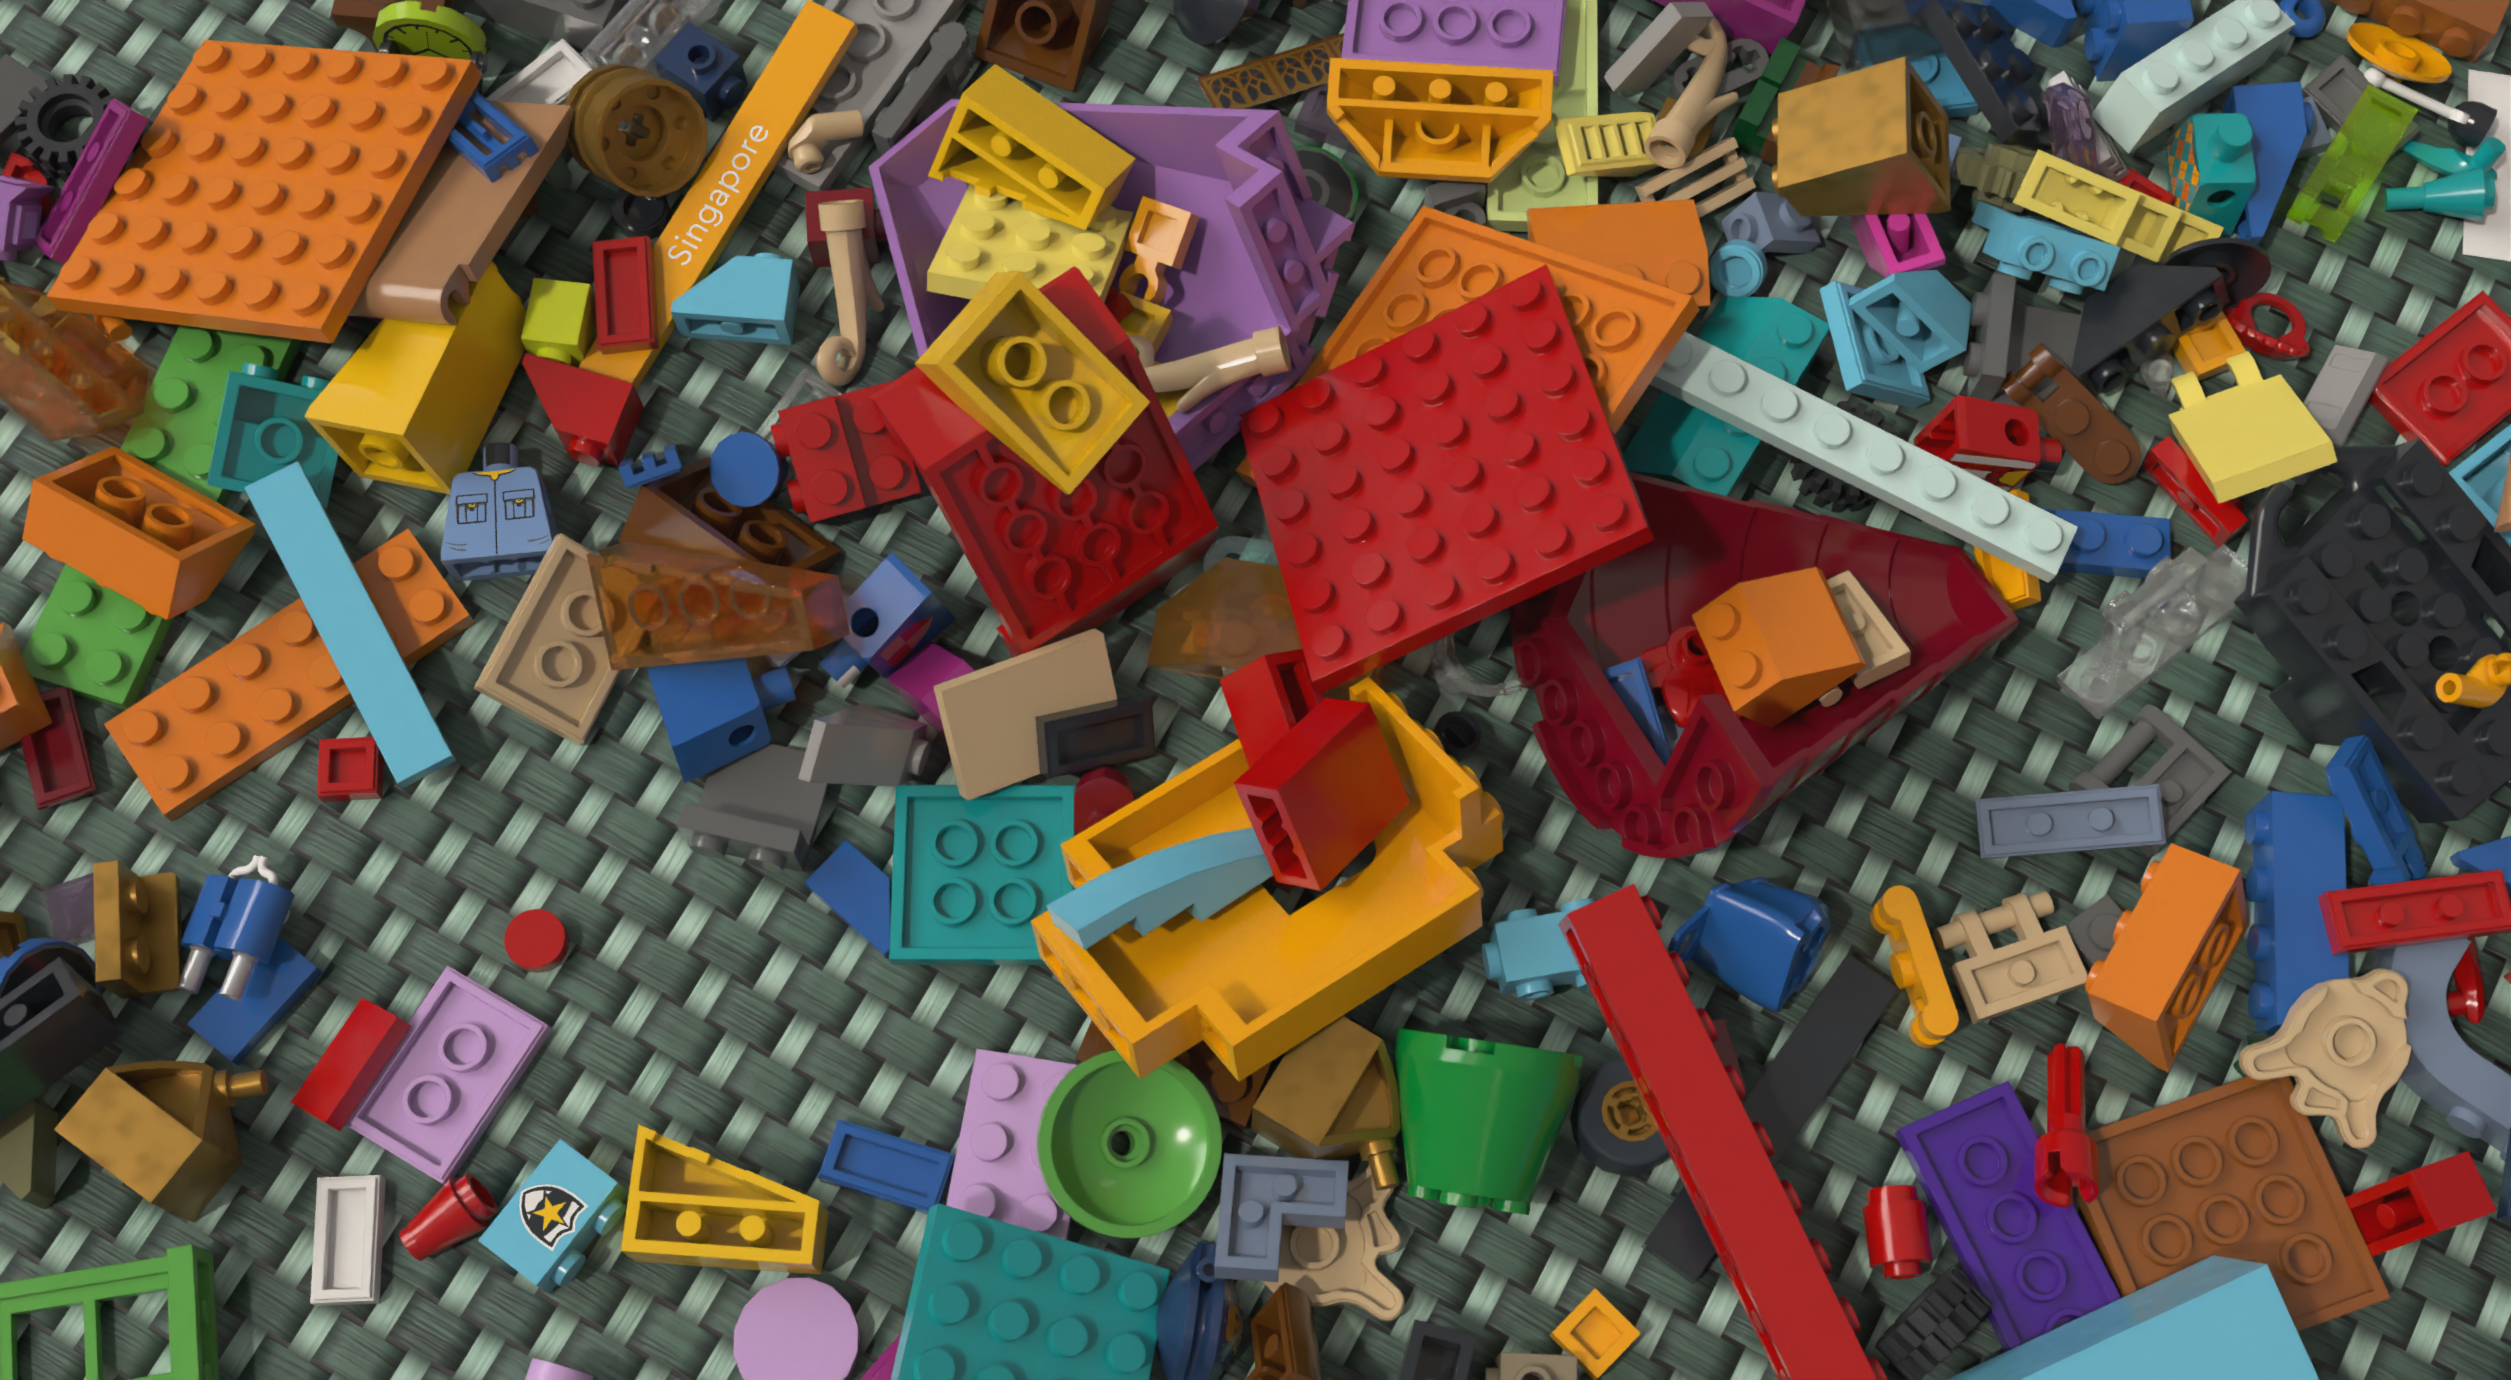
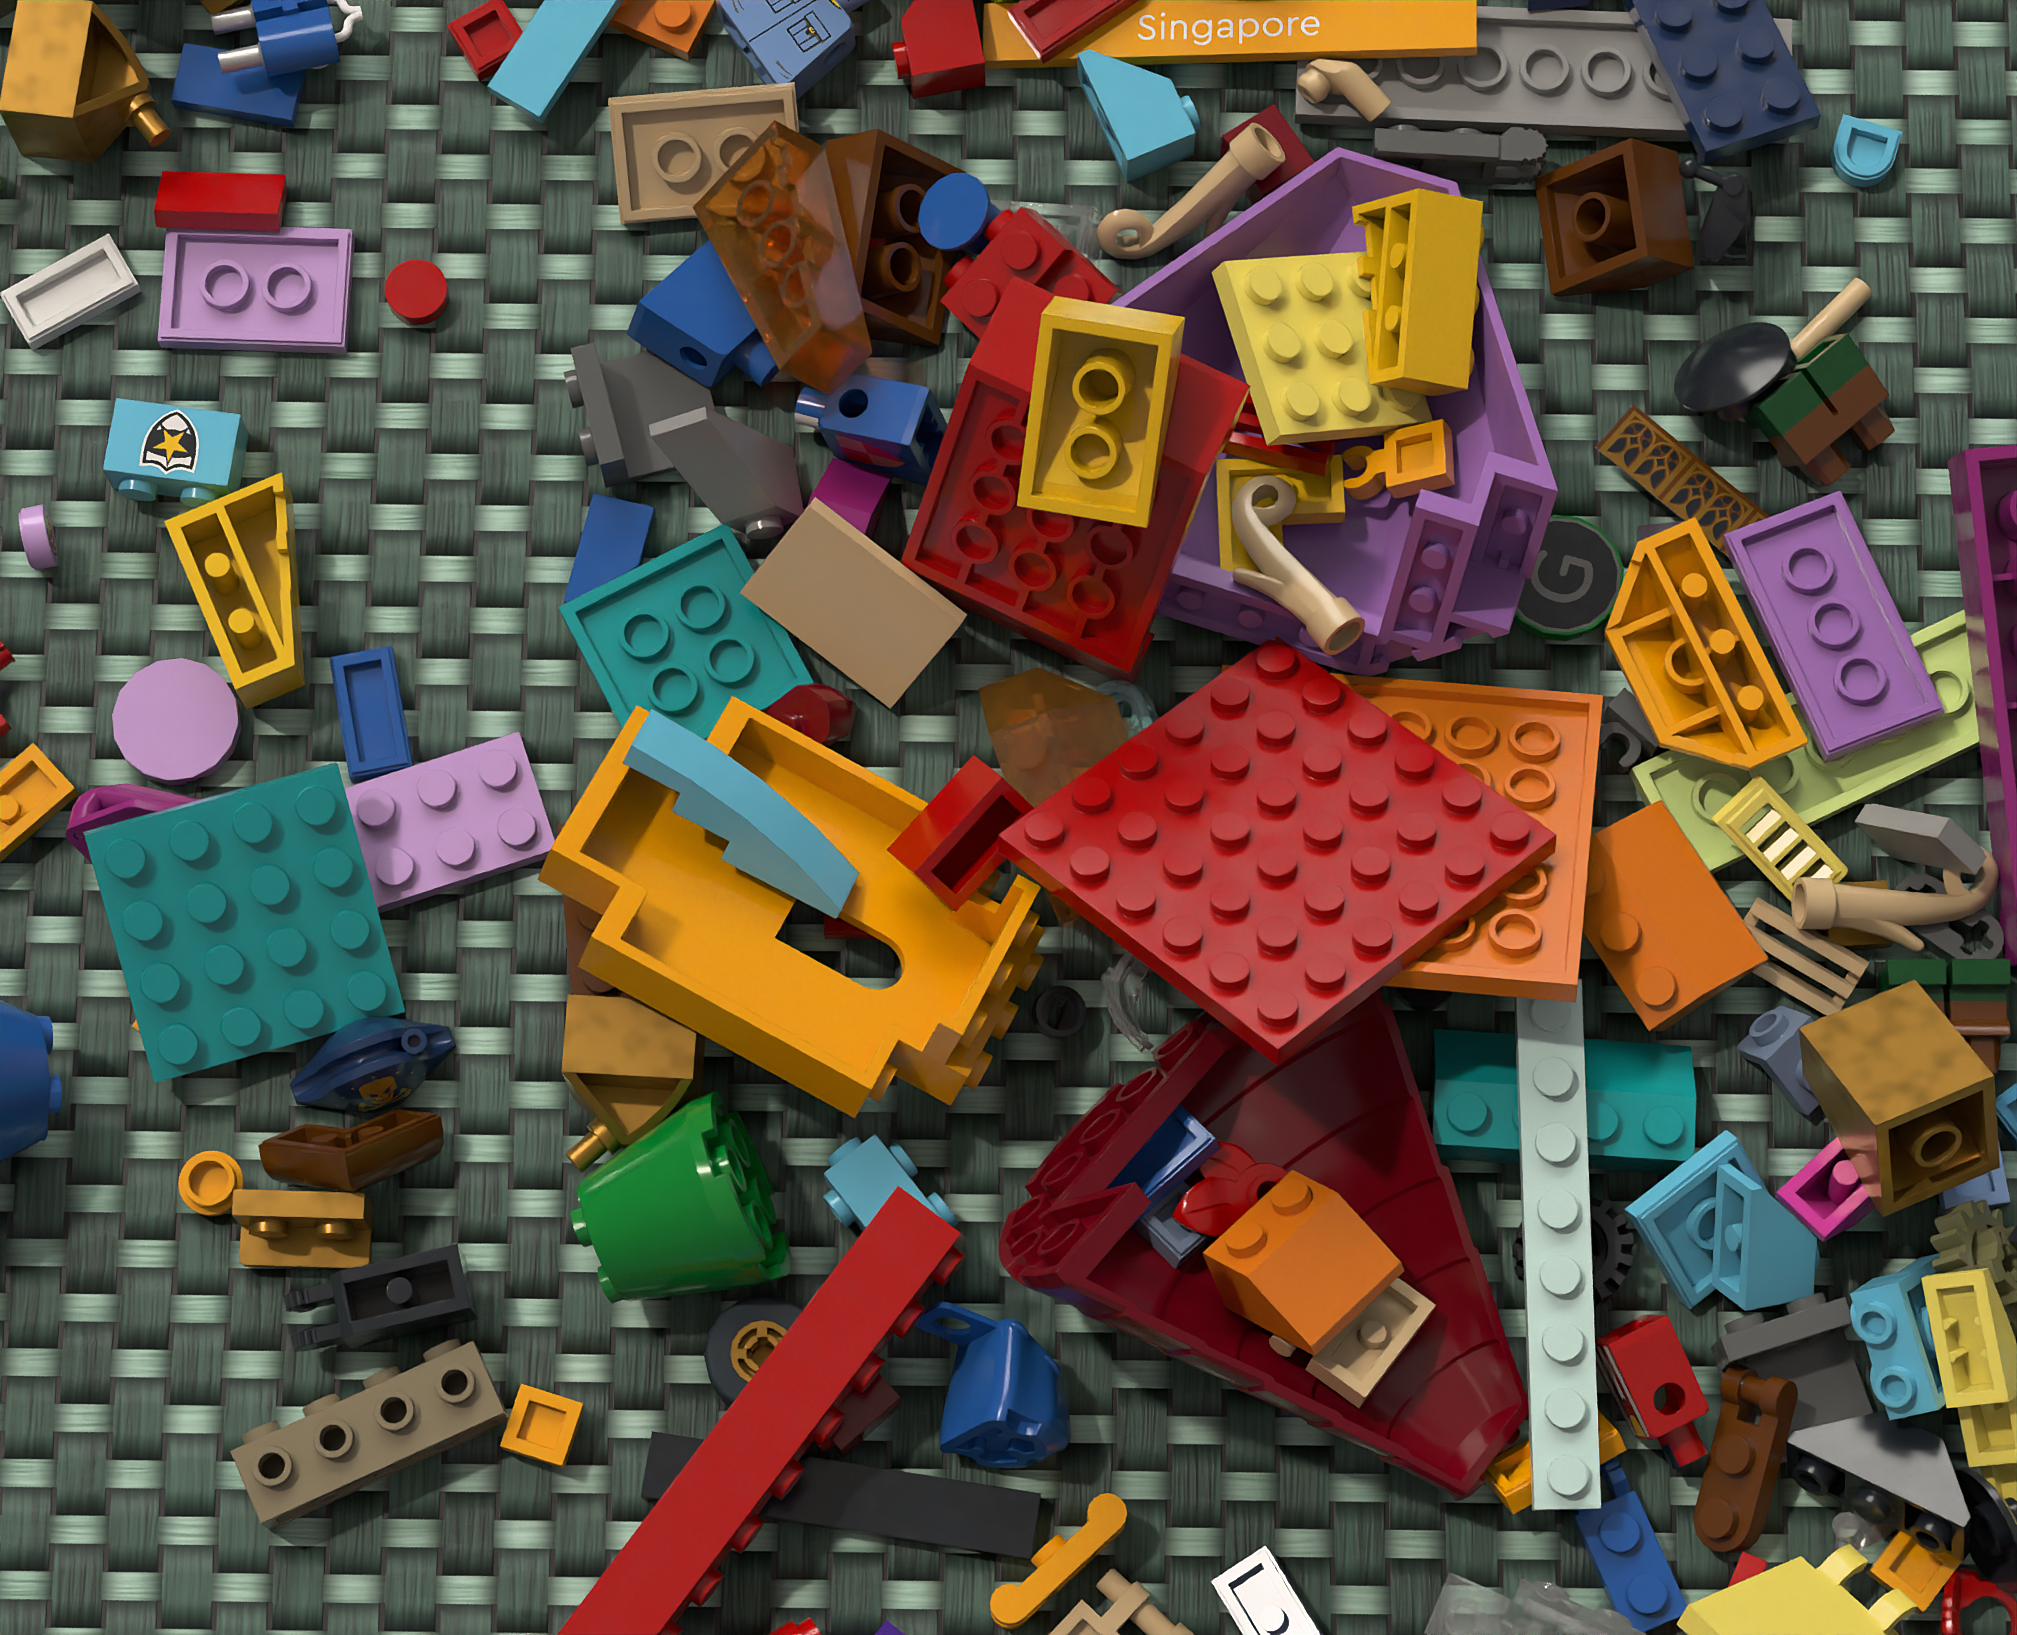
camera: 65 degrees right, 5 degrees up
red cone [399,1173,498,1261] -> none
blue tile [618,442,682,489] -> none
black tile [1035,694,1156,779] -> none
bright green dish [1037,1050,1222,1238] -> none
sand blue plate [1214,1153,1349,1282] -> none
red brick [1234,697,1410,891] -> none
tan tile [1262,1165,1405,1322] -> none
medium azure tile [1709,239,1767,297] -> none

